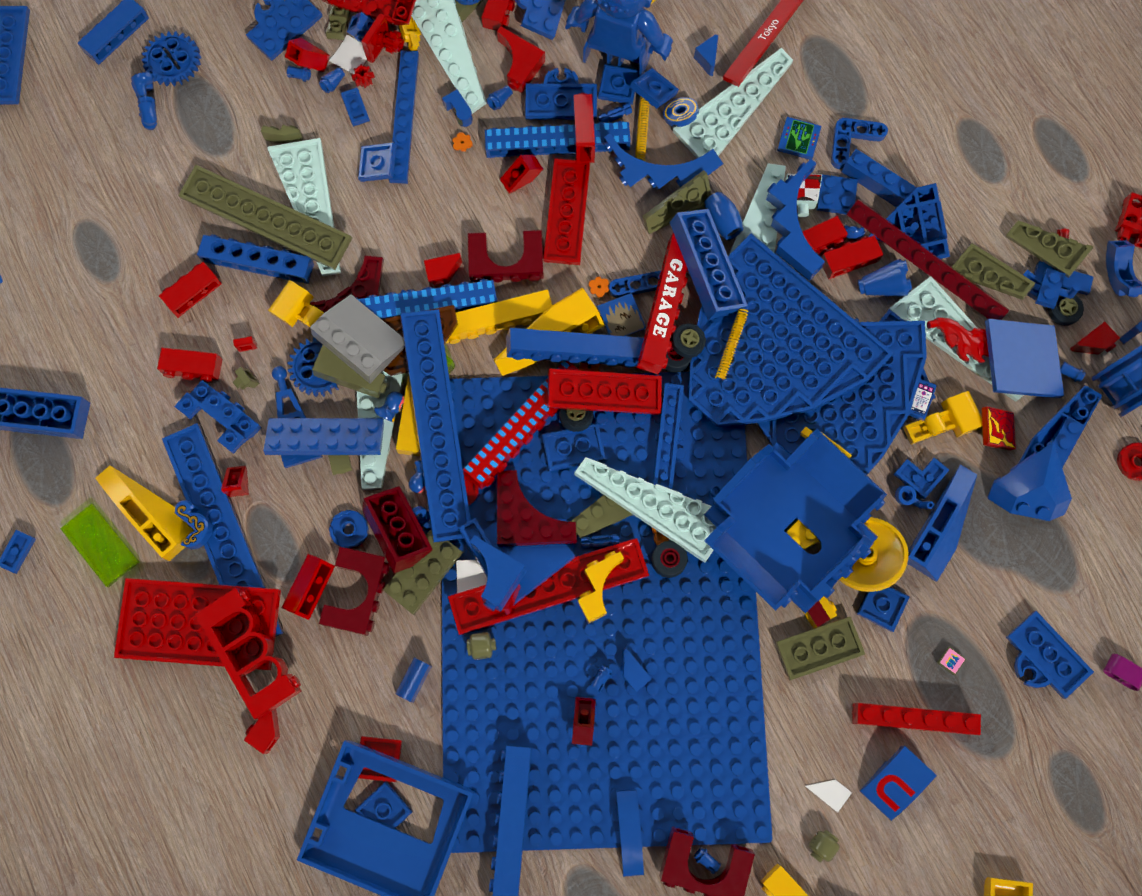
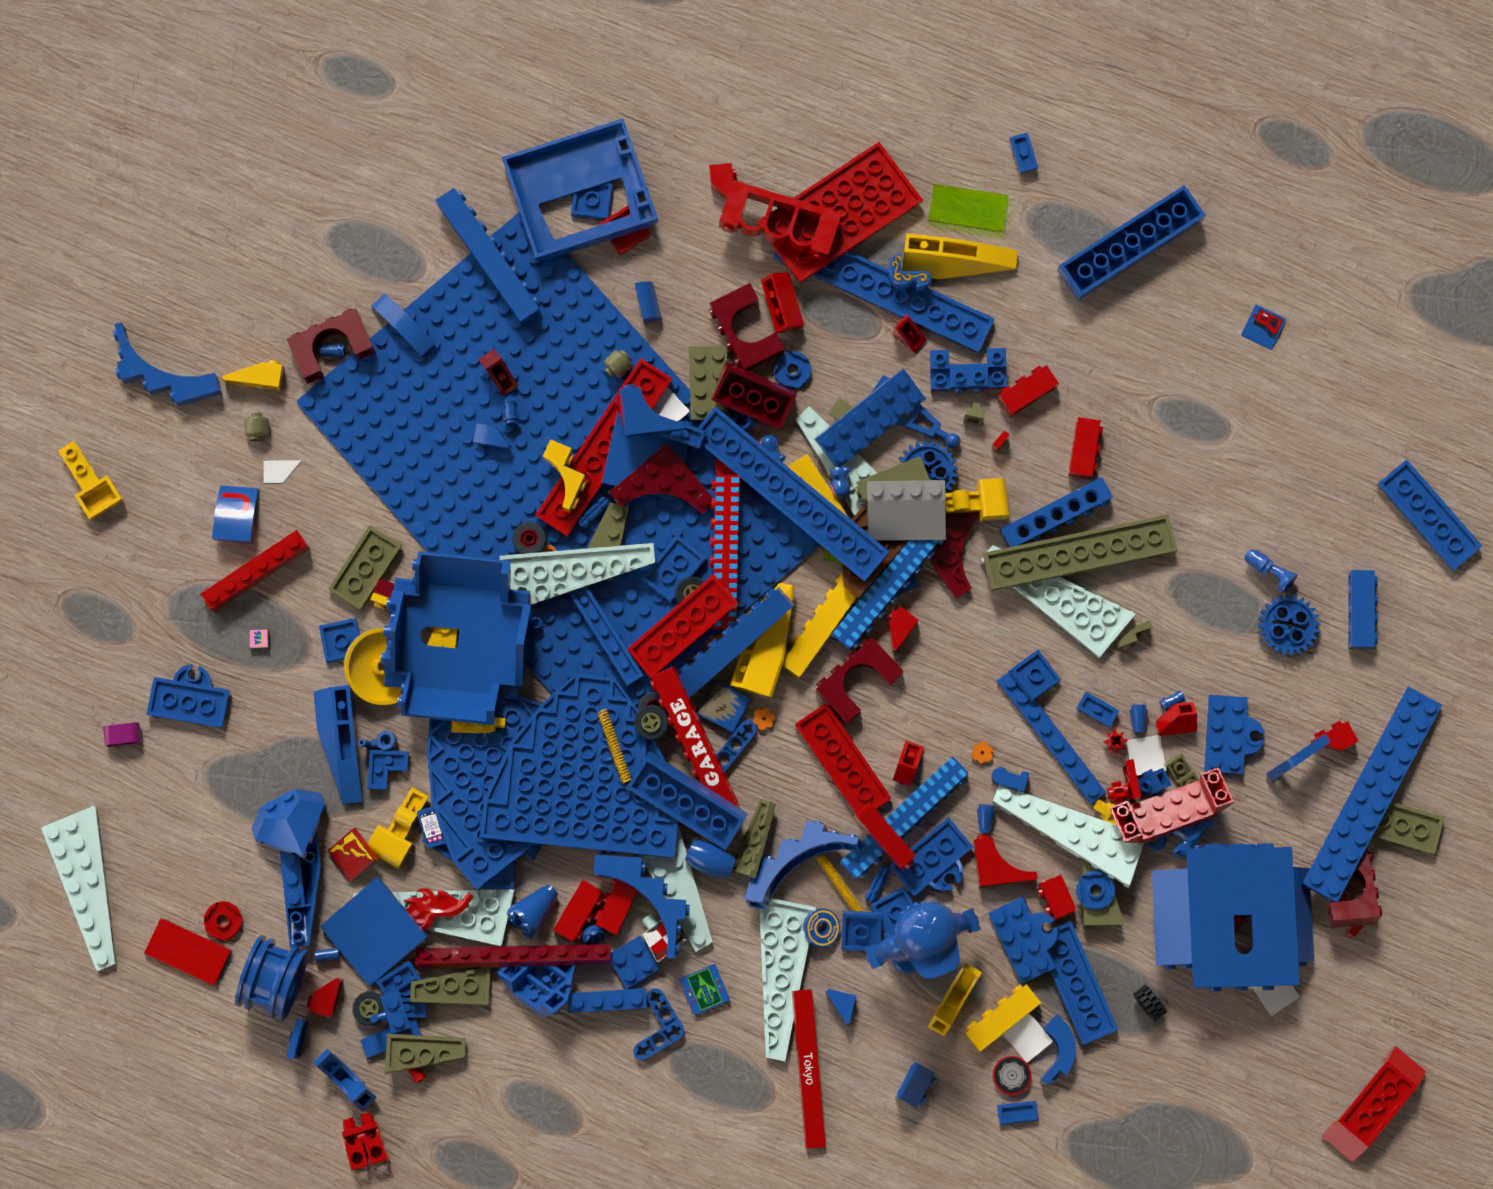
camera: 140 degrees right, 5 degrees up
none -> blue wing [376,960,422,996]

